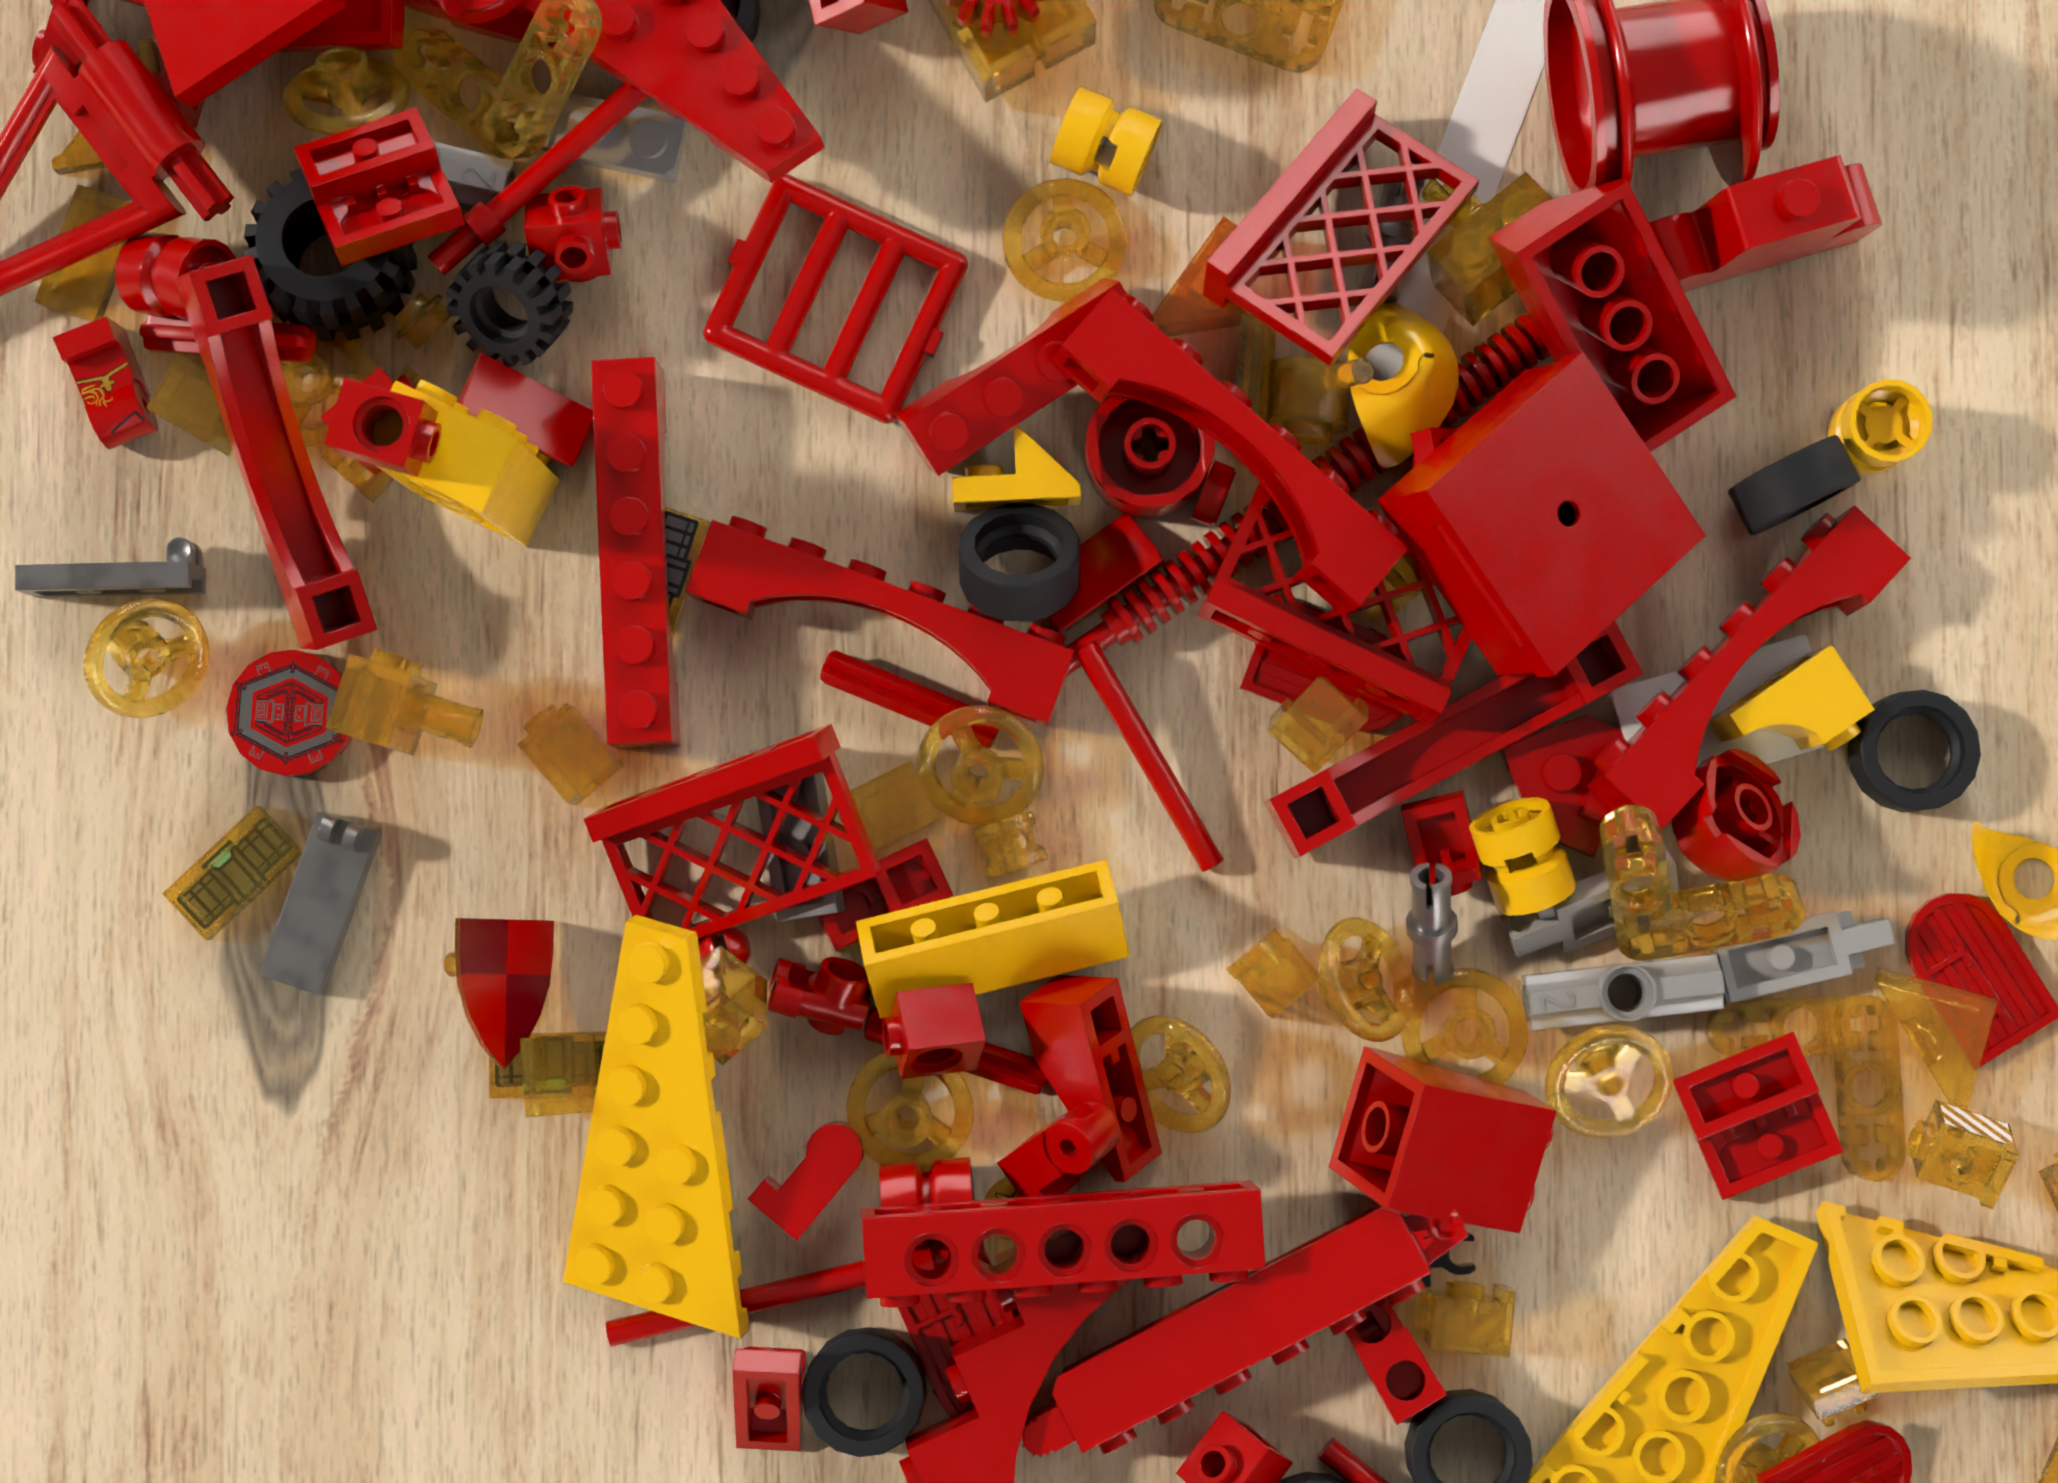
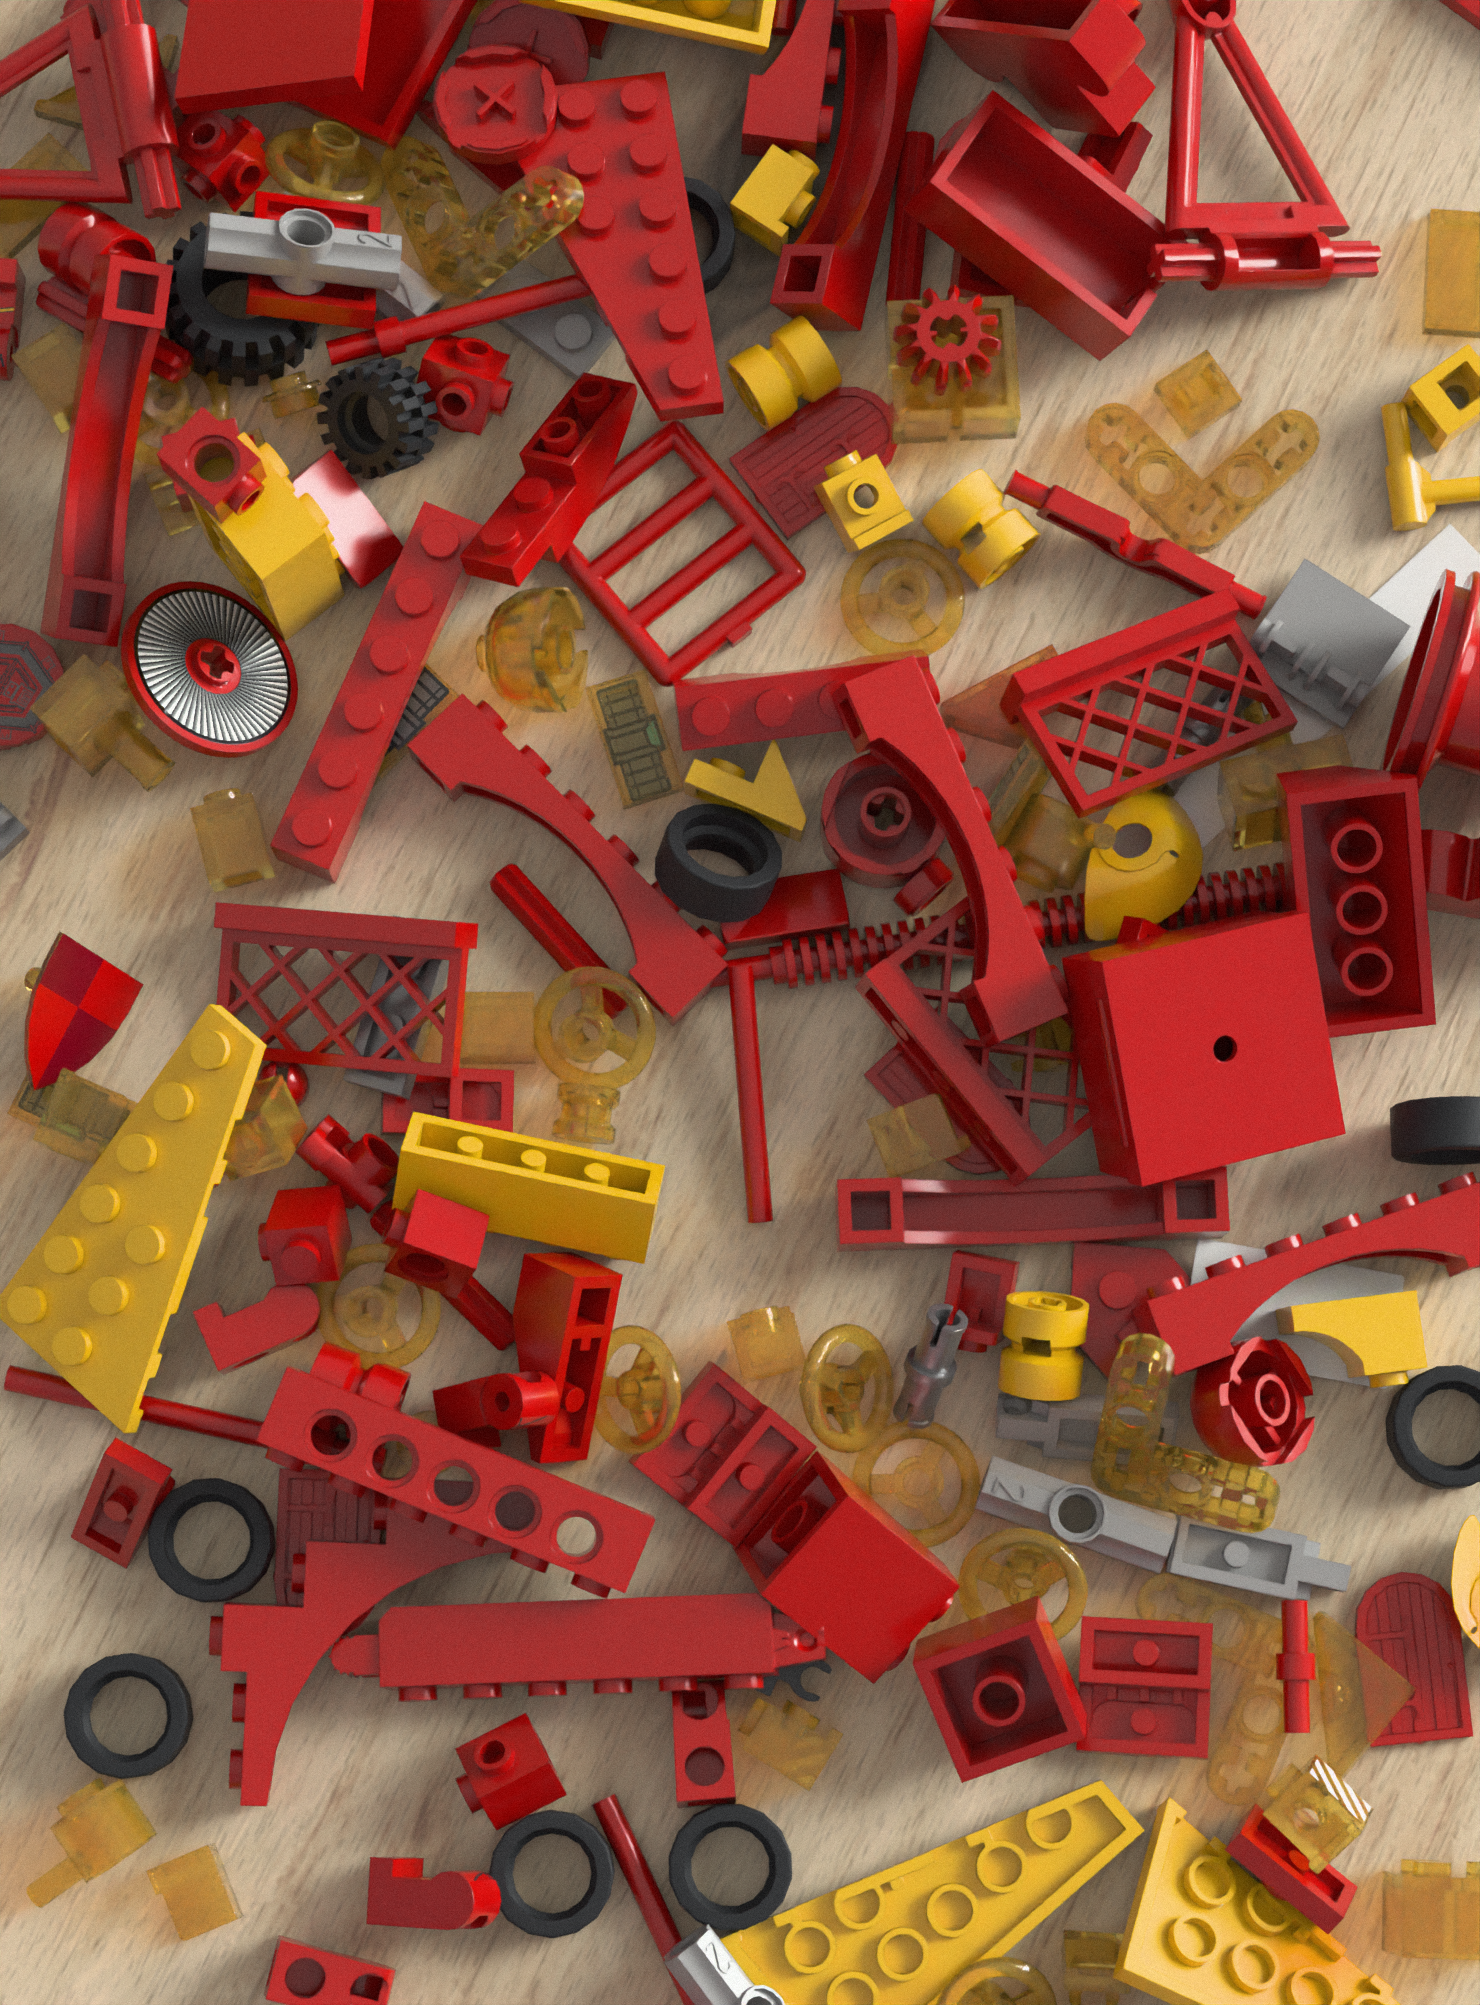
camera: 20 degrees right, 5 degrees down
none -> piece [121,581,298,758]
none -> red brick [172,110,276,213]
none -> light grey piece [203,209,402,295]
none -> red brick [258,1185,352,1286]
none -> red slope [460,373,638,587]
none -> clear yellow cylinder [476,587,588,713]
none -> clear yellow tile [585,669,684,810]
none -> red slope [628,1361,817,1548]
none -> yellow wheel [725,315,842,431]
none -> red window [729,387,898,540]
none -> yellow brick [813,450,914,553]
none -> red brick [912,1595,1087,1783]
none -> red piece [1003,470,1267,620]
none -> red plate [1225,1803,1358,1934]
none -> light grey hinge [1249,559,1411,730]
none -> red bar [1276,1600,1316,1733]

